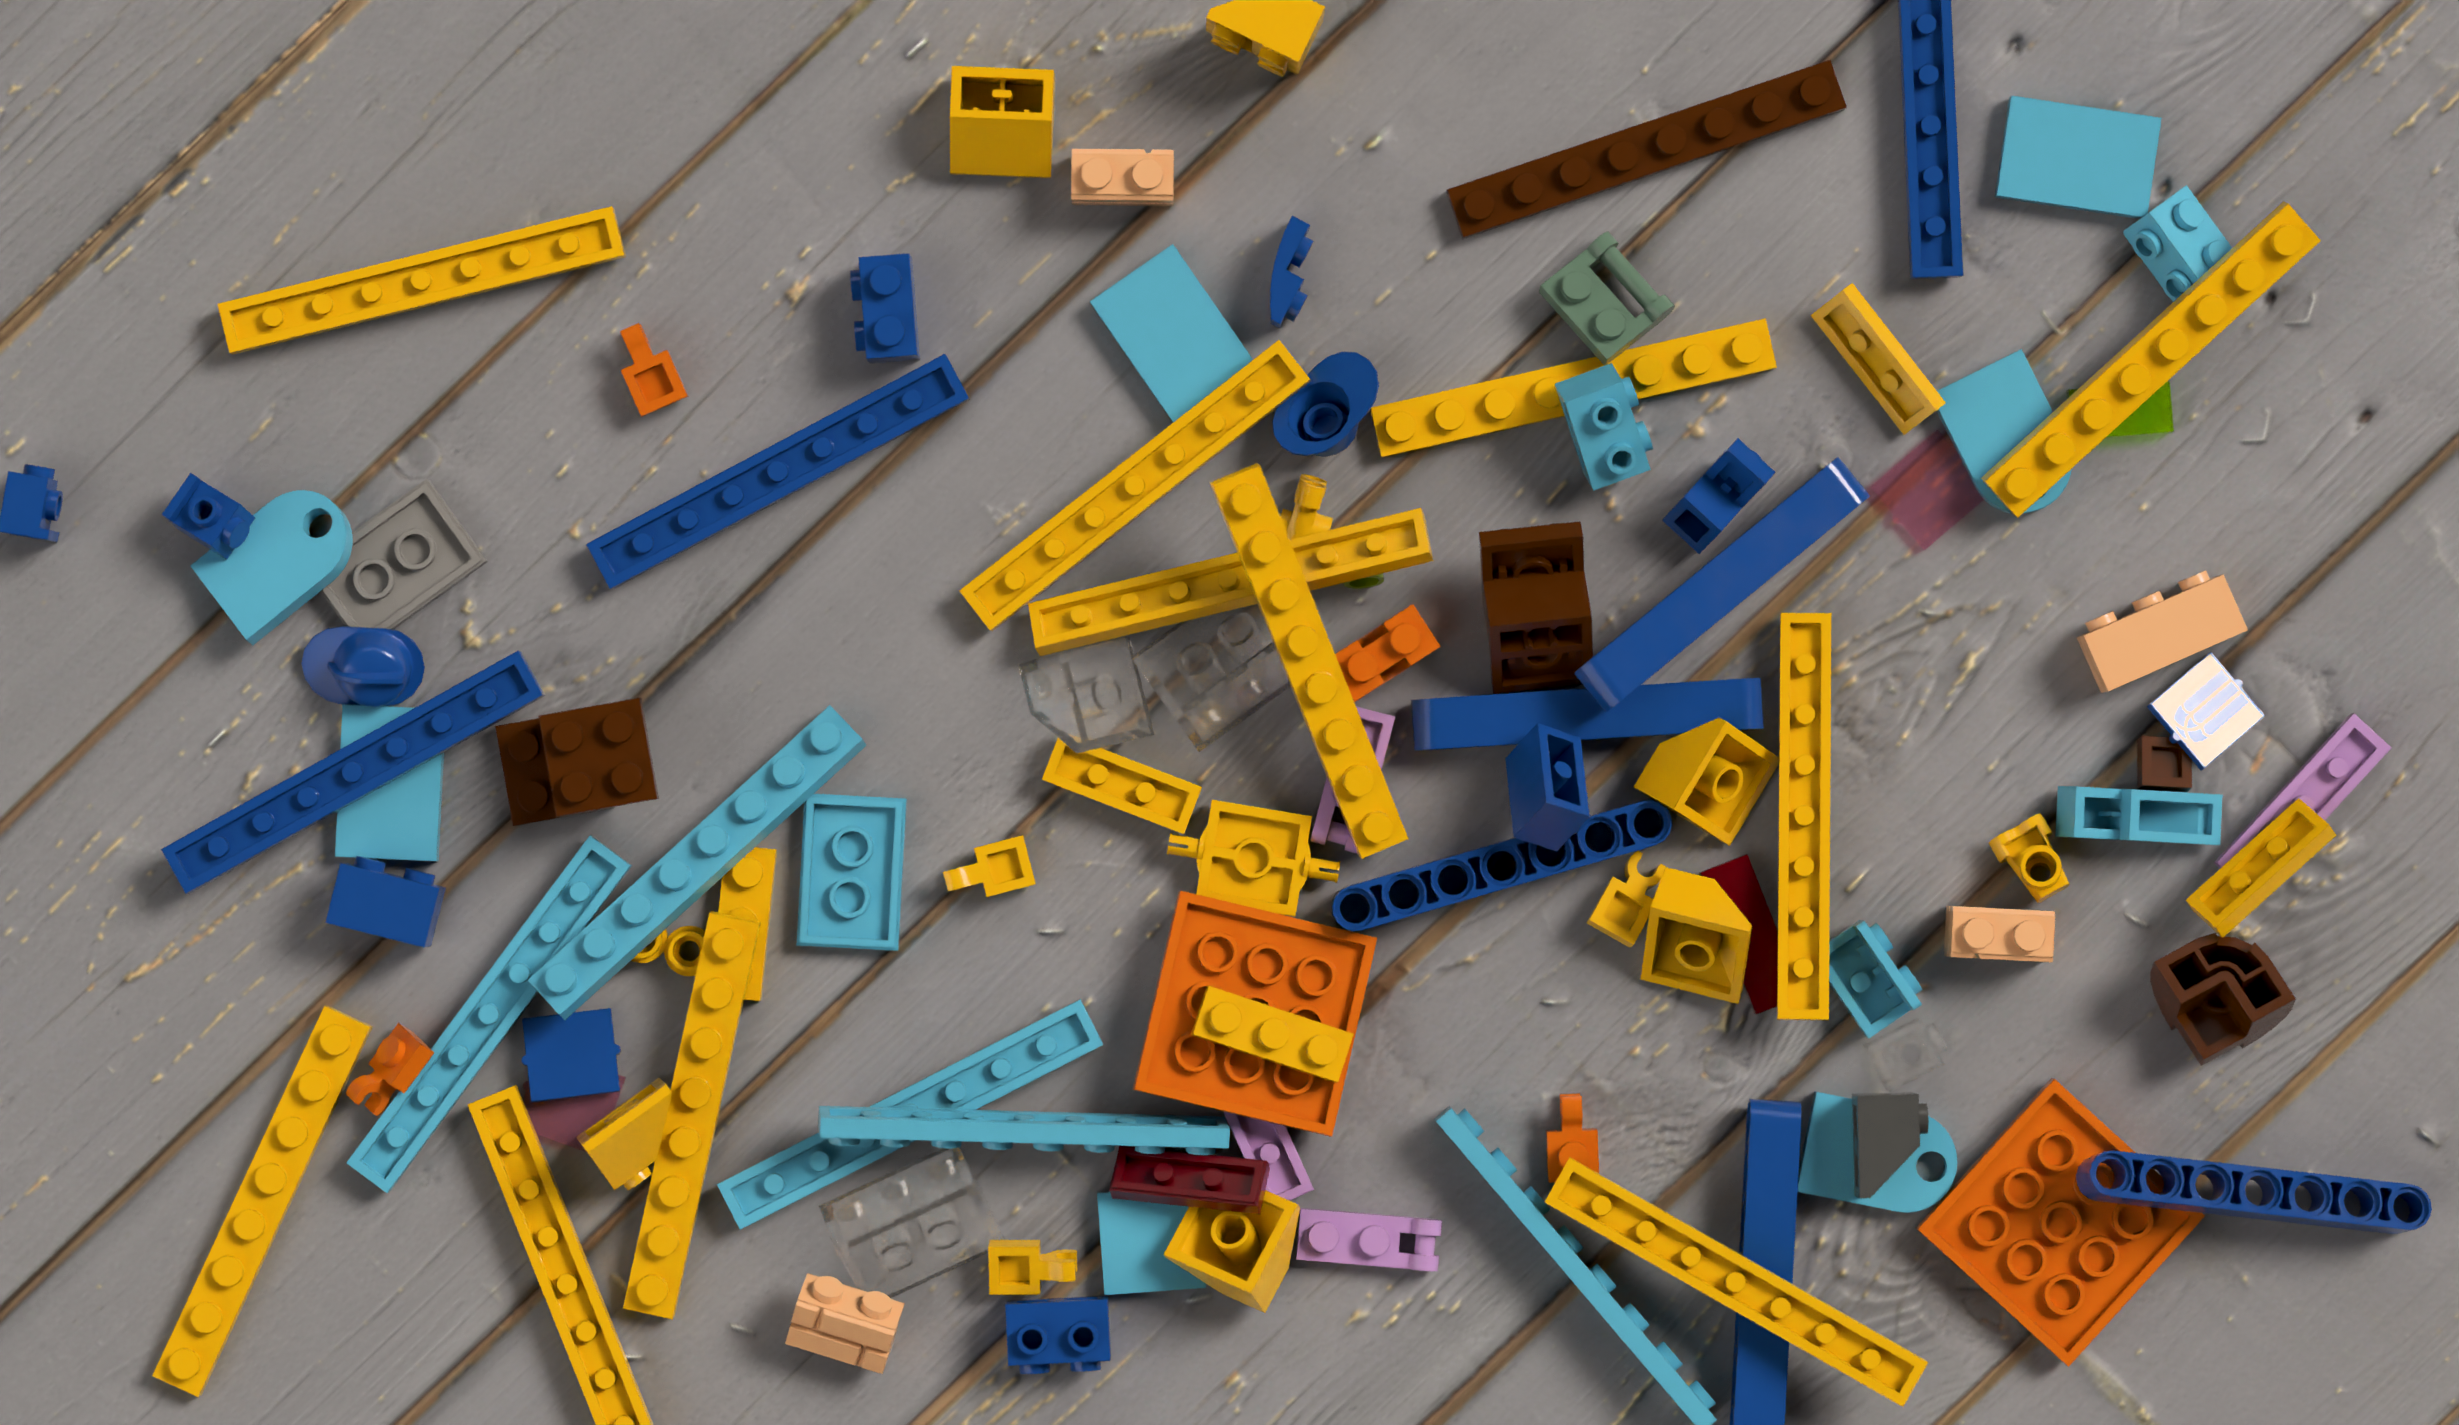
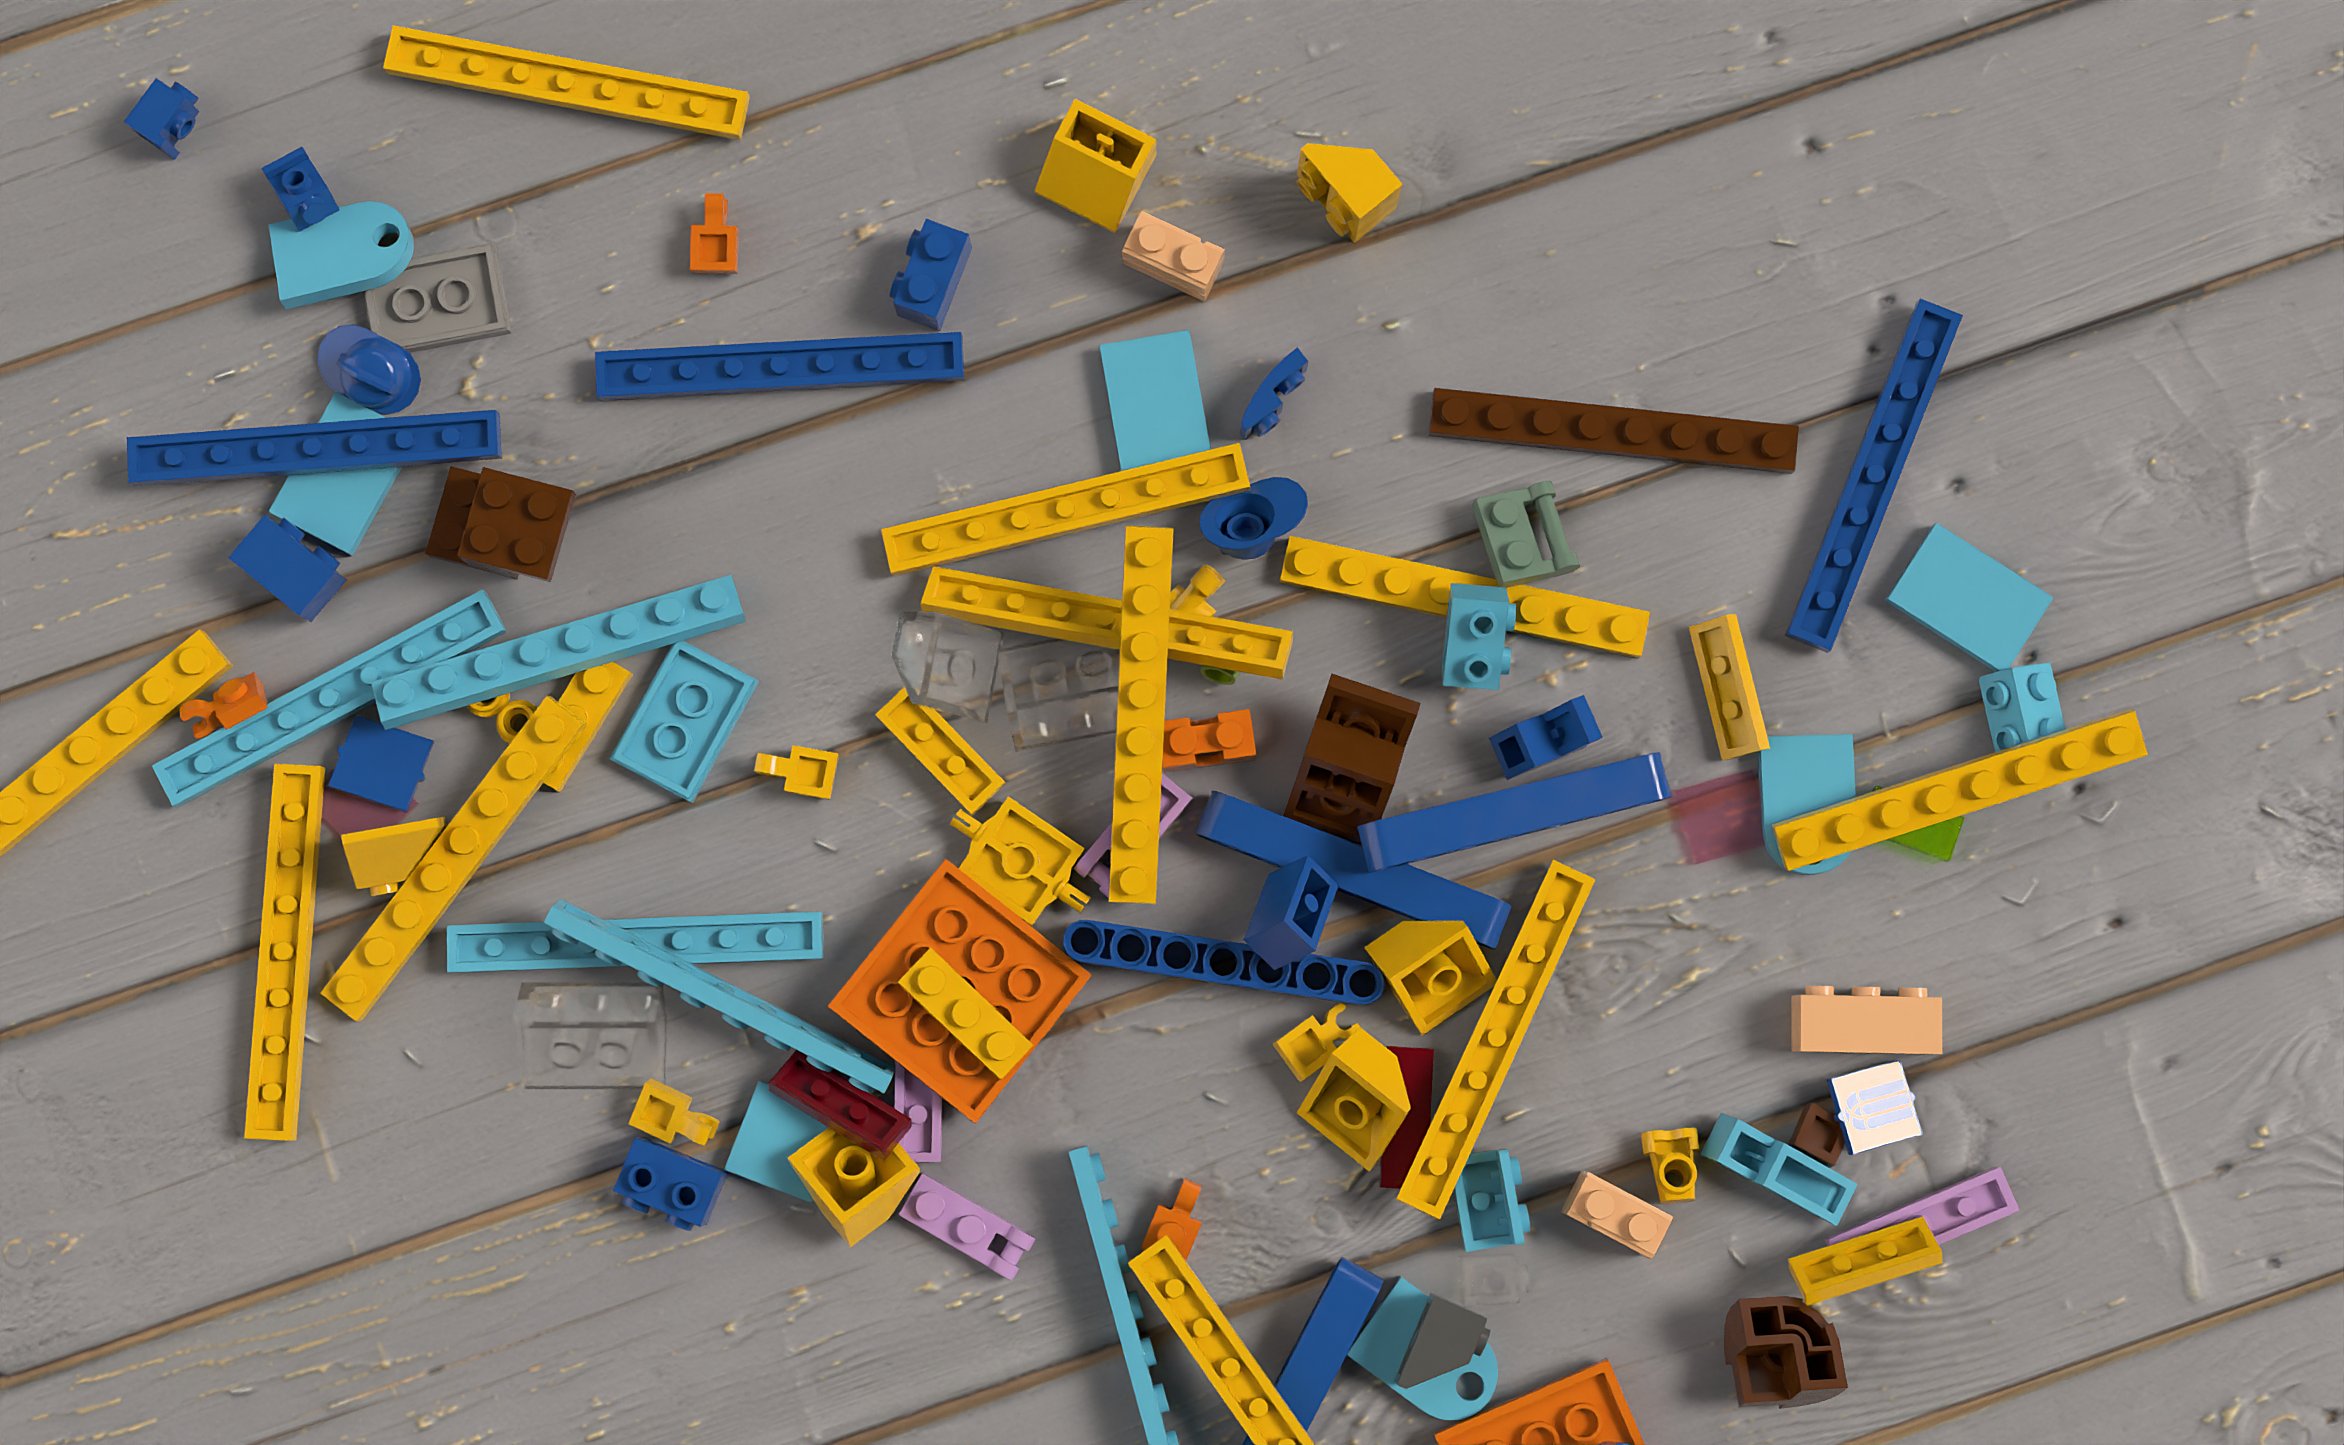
camera: 30 degrees right, 5 degrees down
light nougat brick [785,1273,905,1374] -> none

